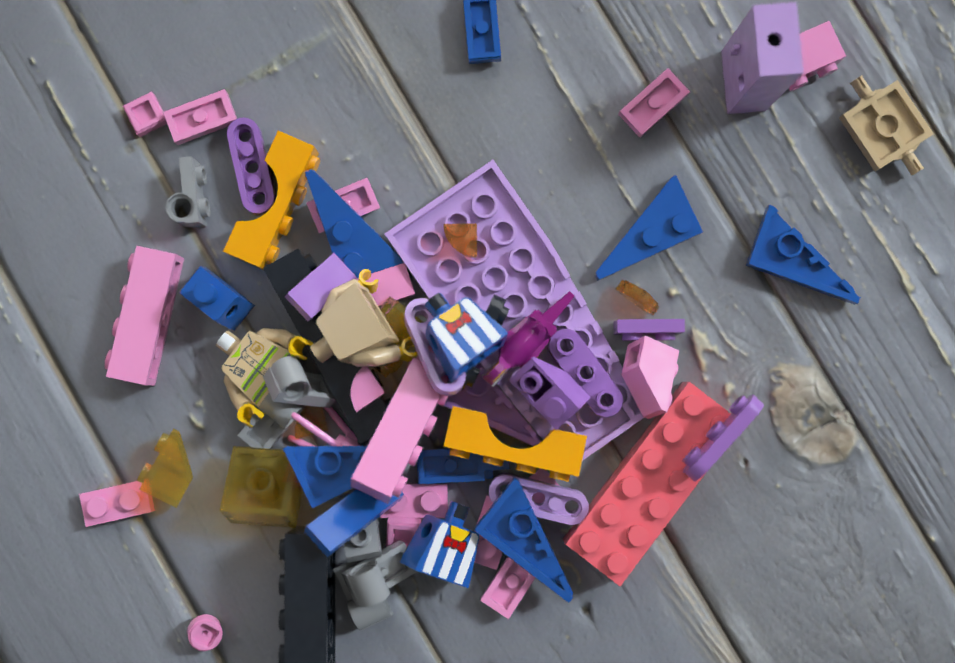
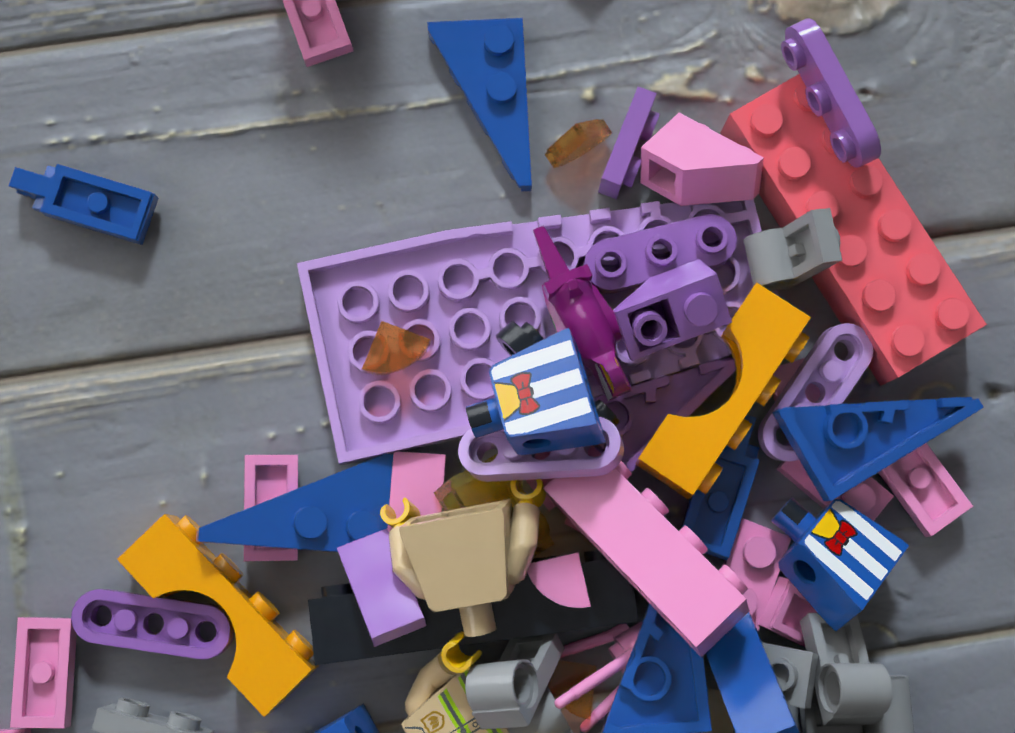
camera: 70 degrees left, 5 degrees down
none -> light grey plate [743,208,842,291]

